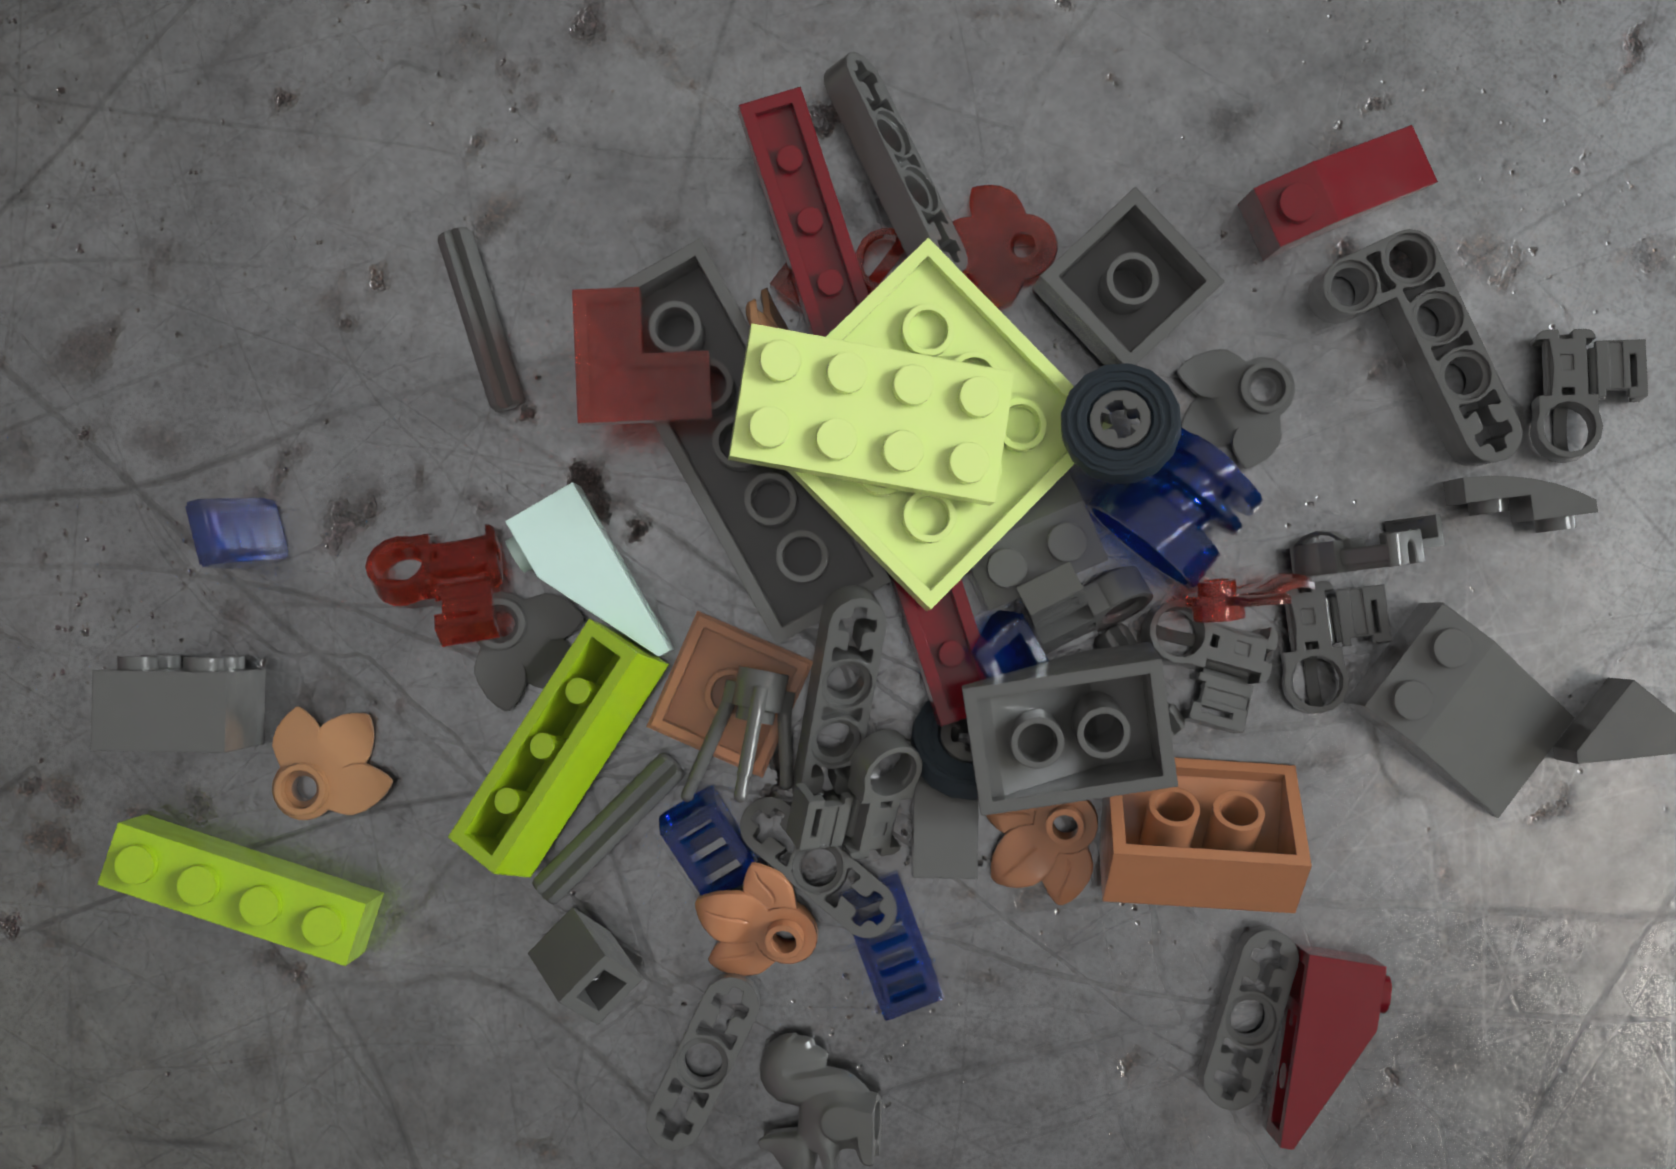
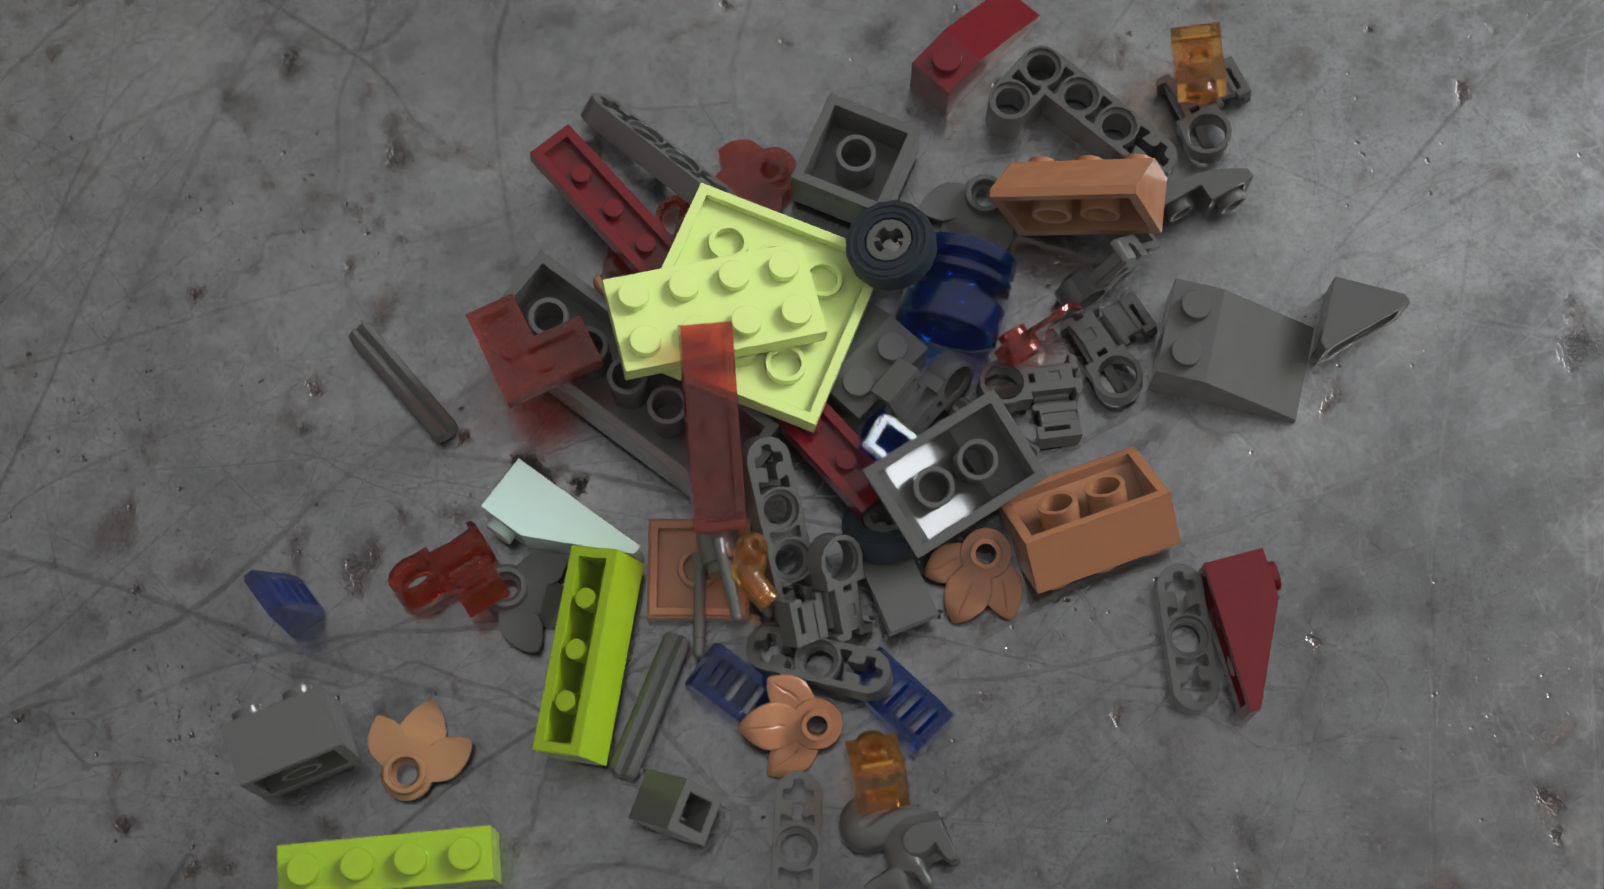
camera: 20 degrees left, 15 degrees down
none -> clear red tile [678,321,747,534]
none -> clear orange arm [731,532,781,612]
none -> clear orange brick [845,730,911,814]
none -> nougat slope [989,153,1167,236]
none -> clear orange brick [1170,21,1227,104]

